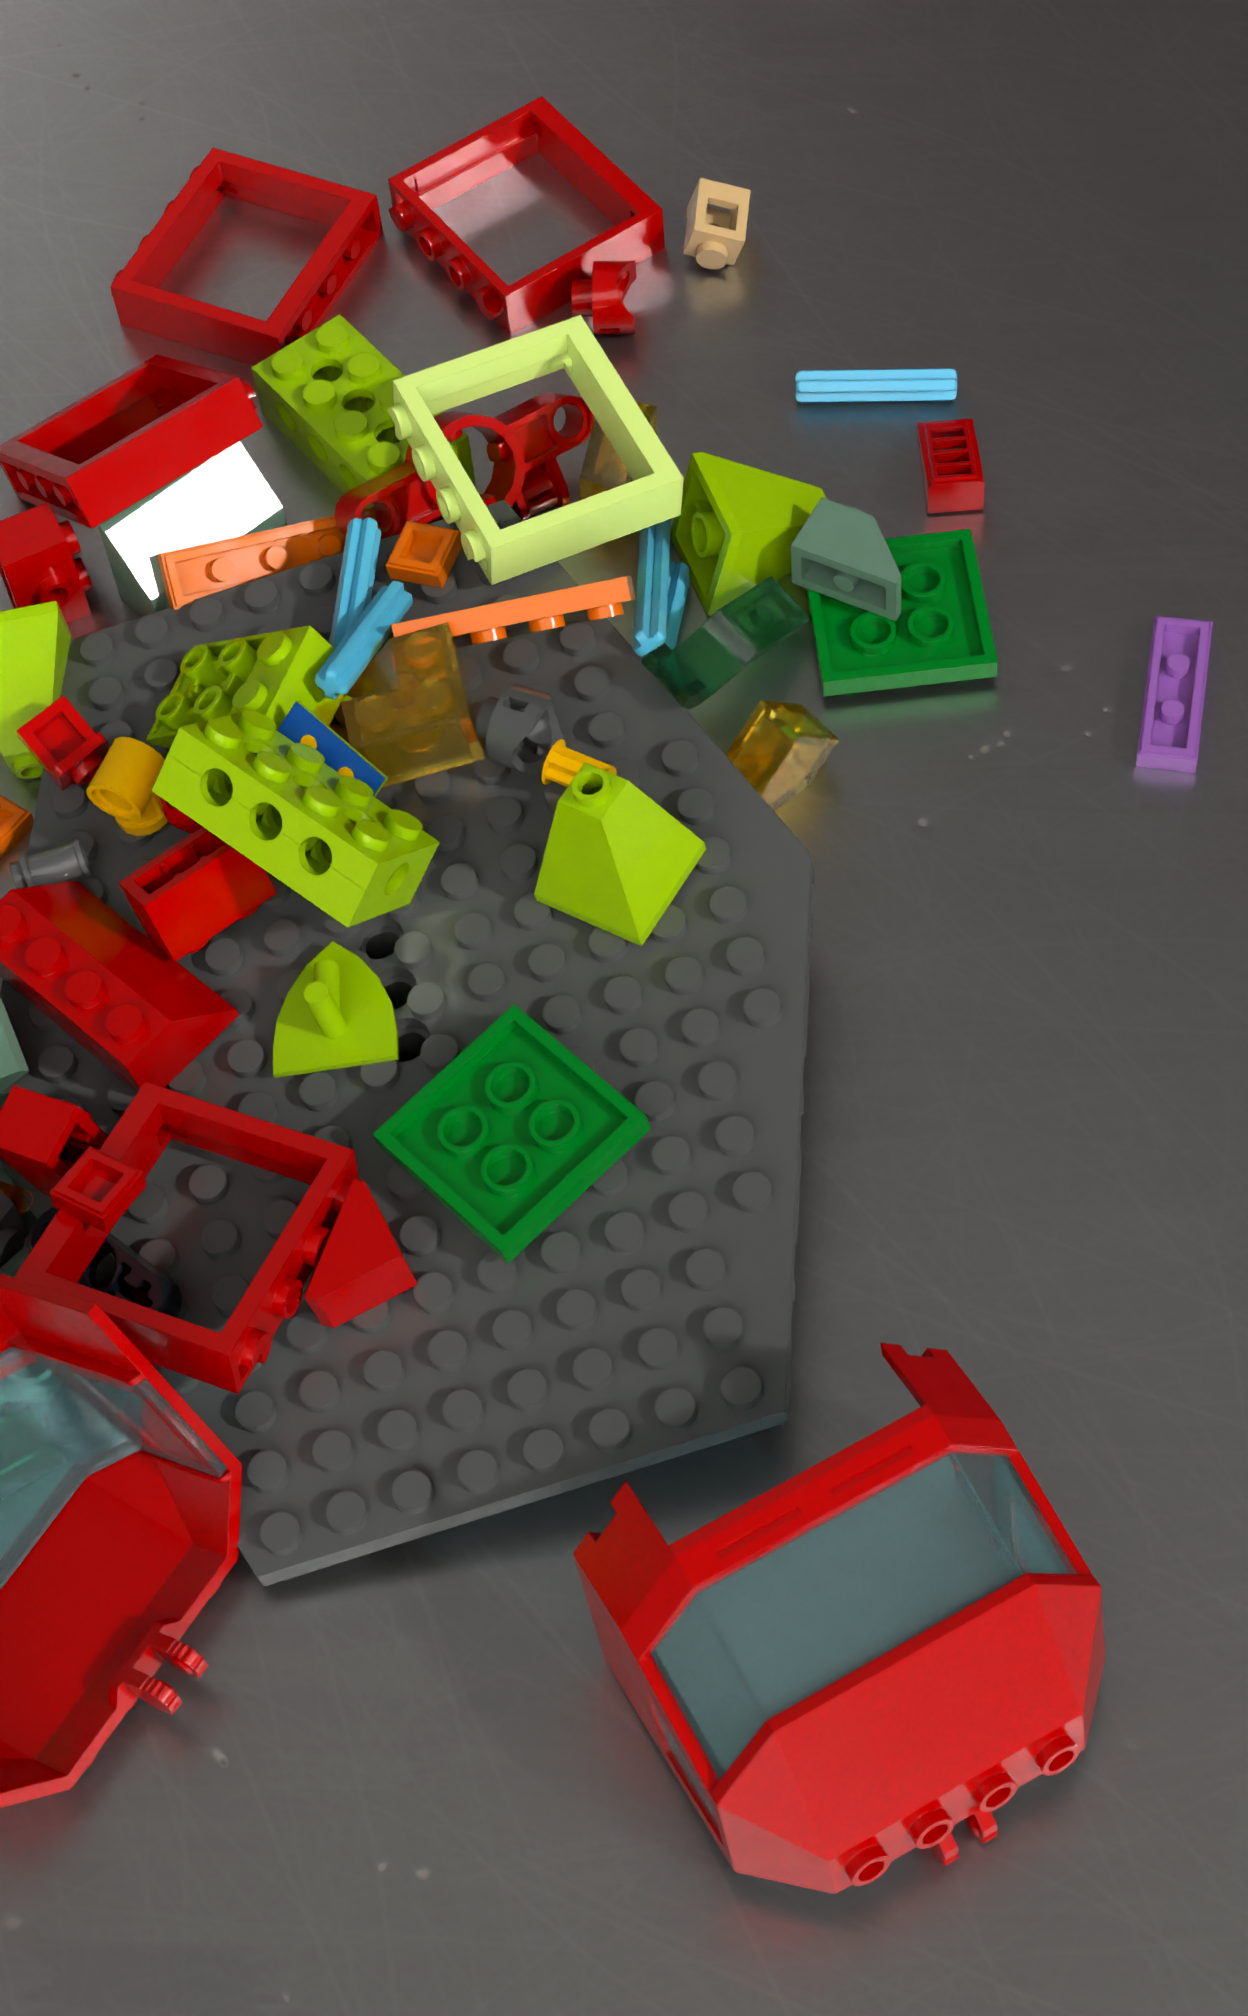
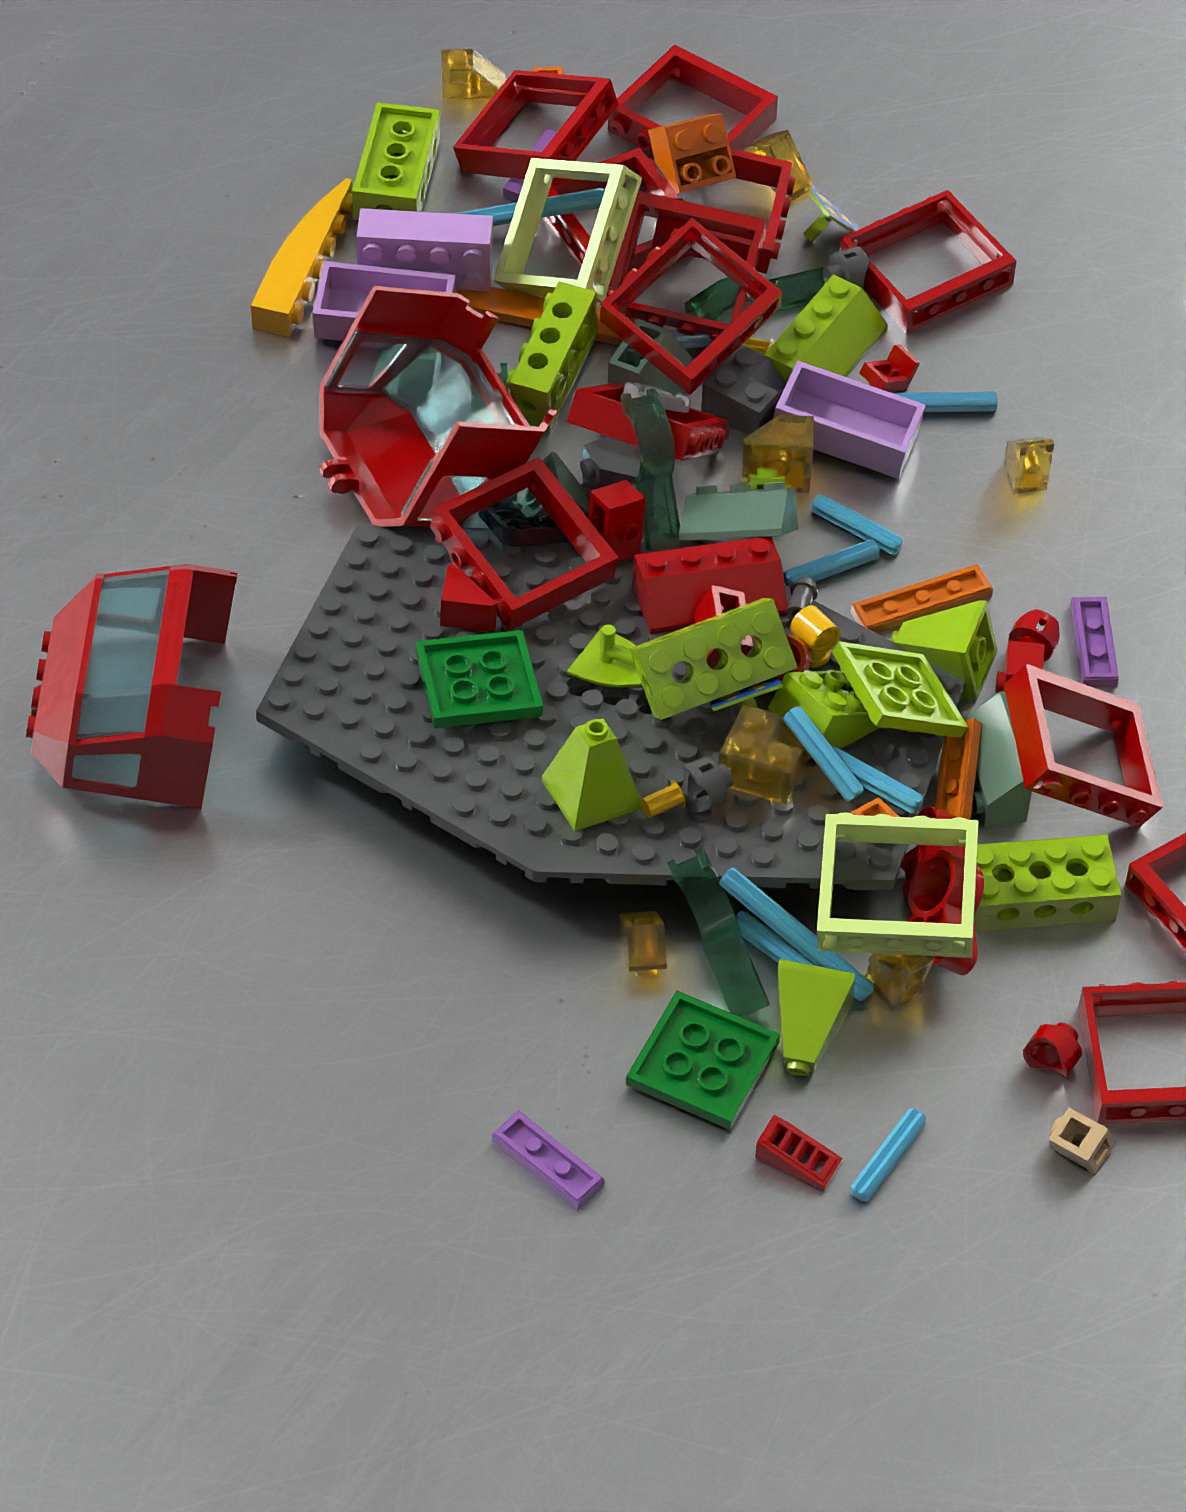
camera: 115 degrees right, 5 degrees down
red bracket [16,695,109,791] -> none
red tile [49,1146,147,1233] -> none
orange plate [391,576,636,657] -> none
sand green slope [791,497,901,621] -> none
none -> lime plate [832,641,968,738]

